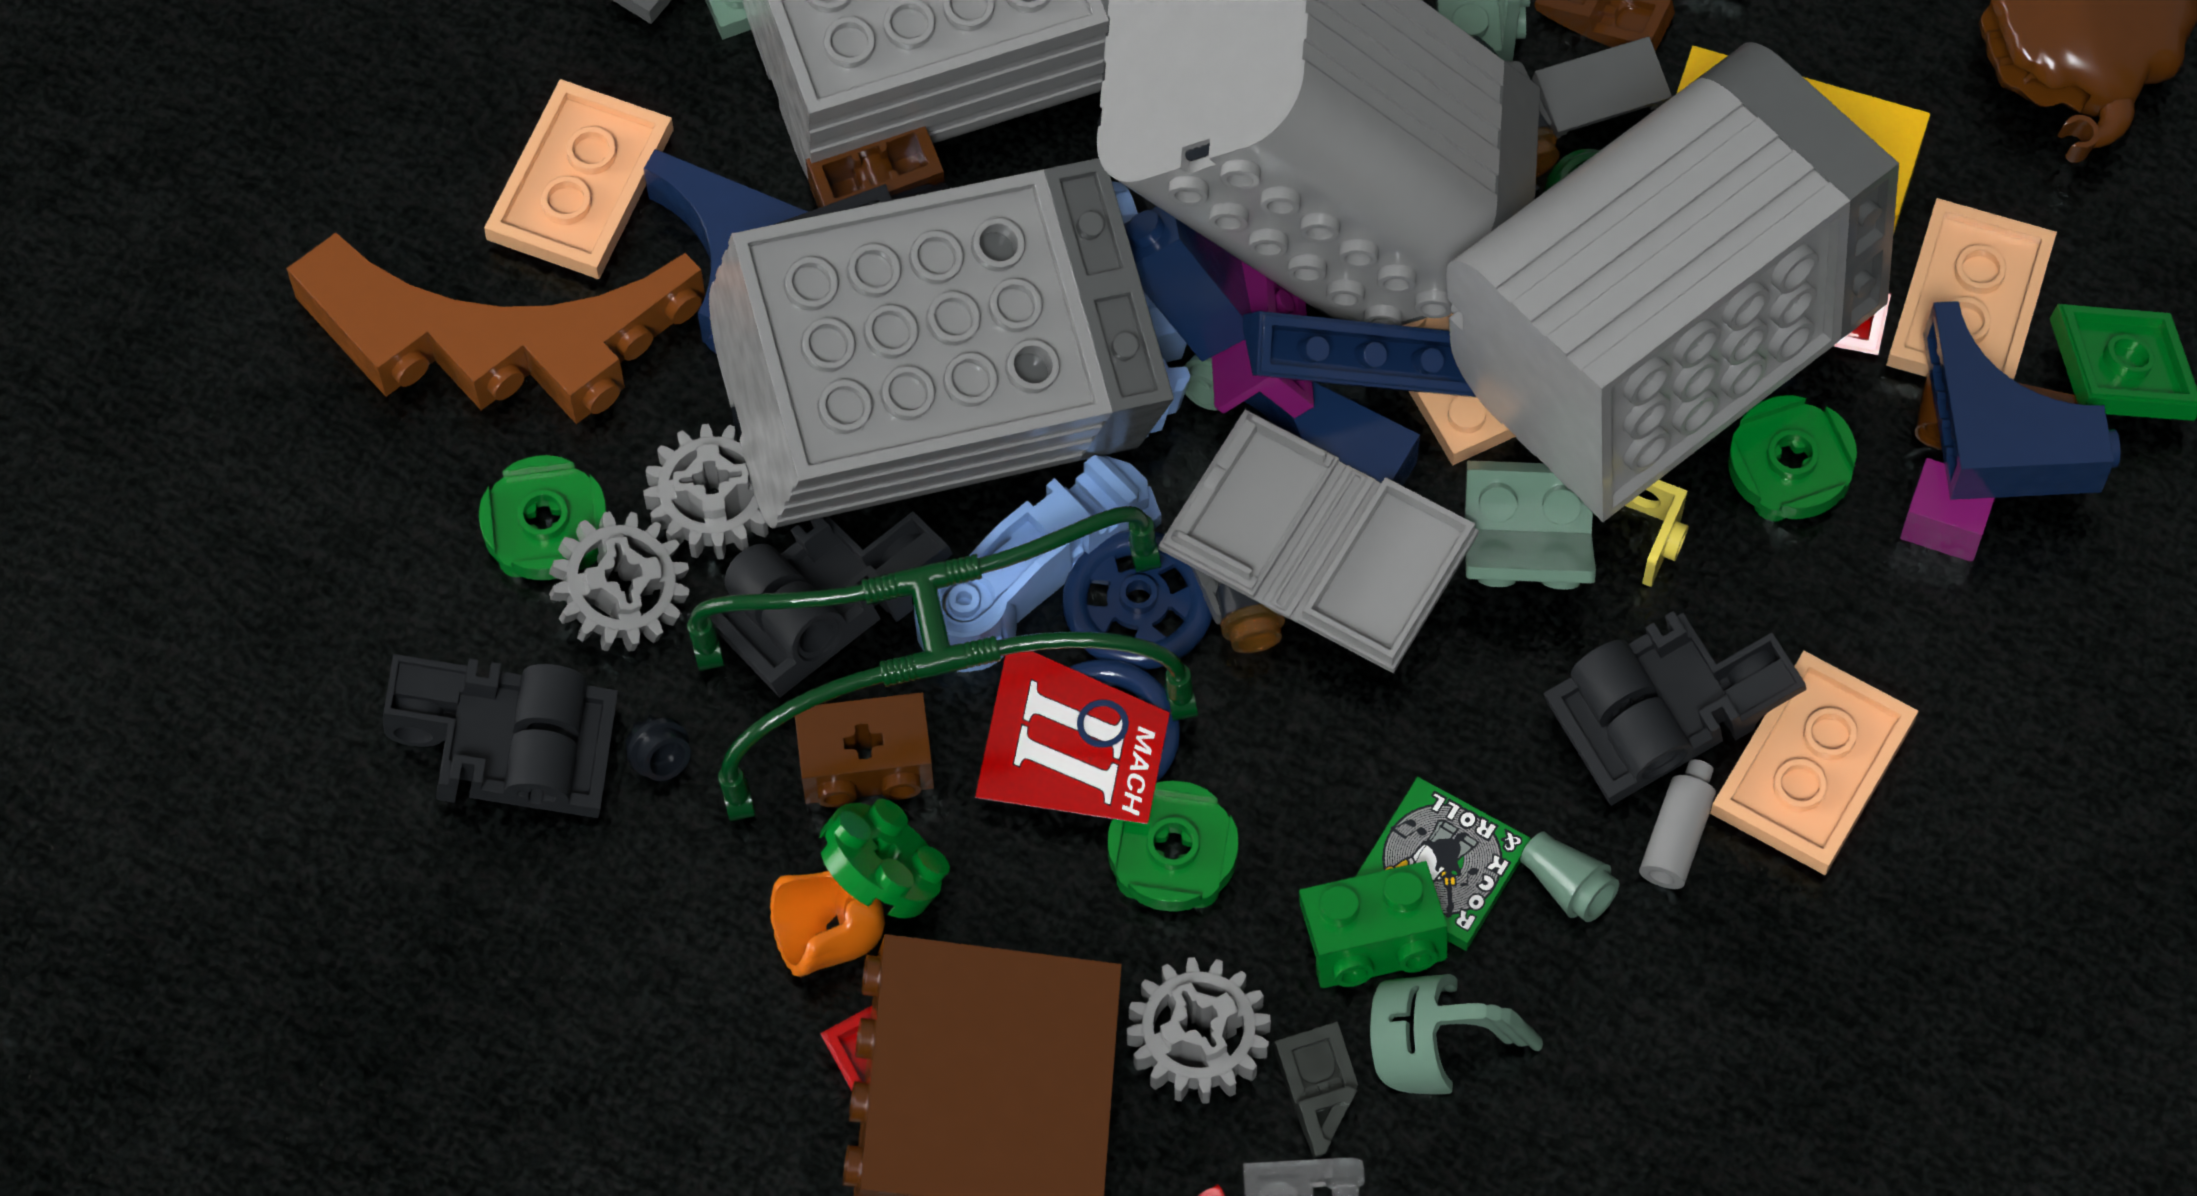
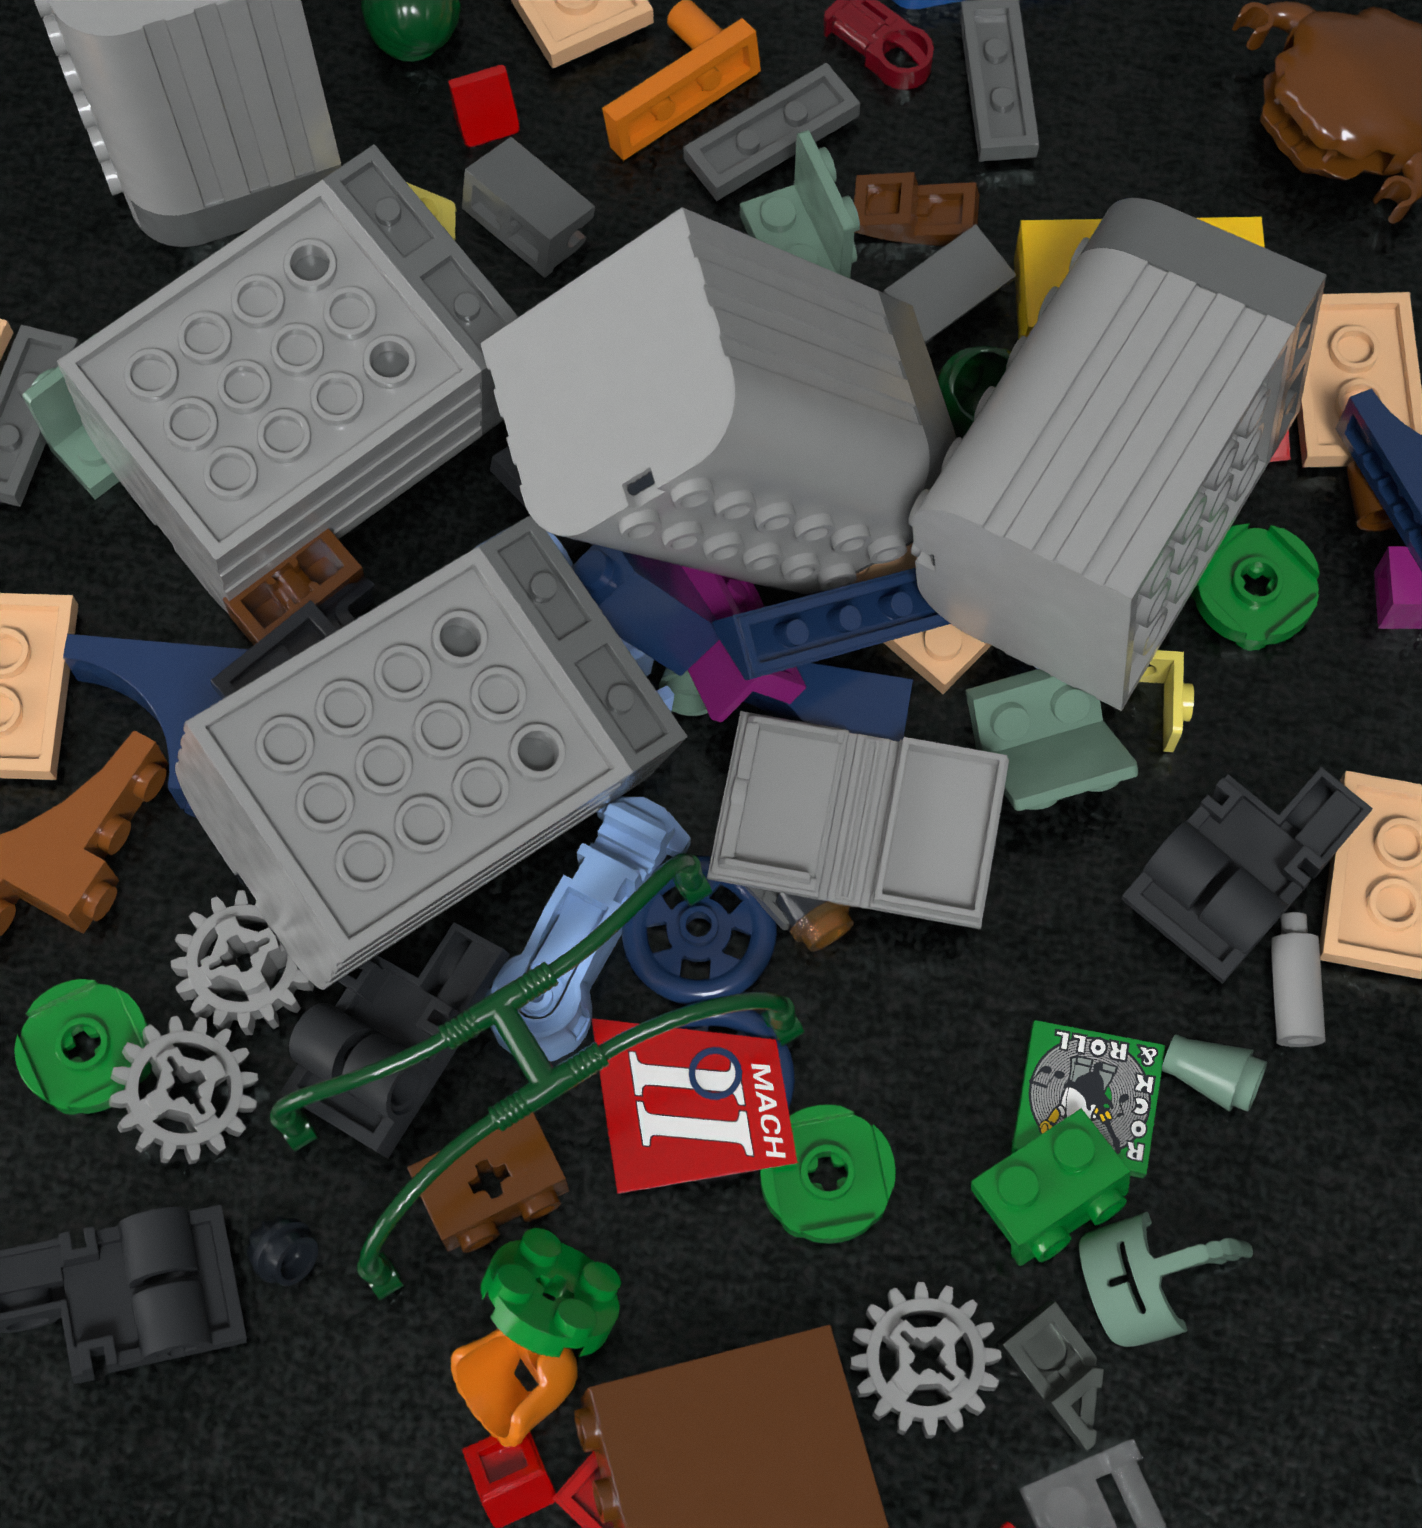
camera: 20 degrees left, 5 degrees up
none -> red slope [462,1431,556,1528]

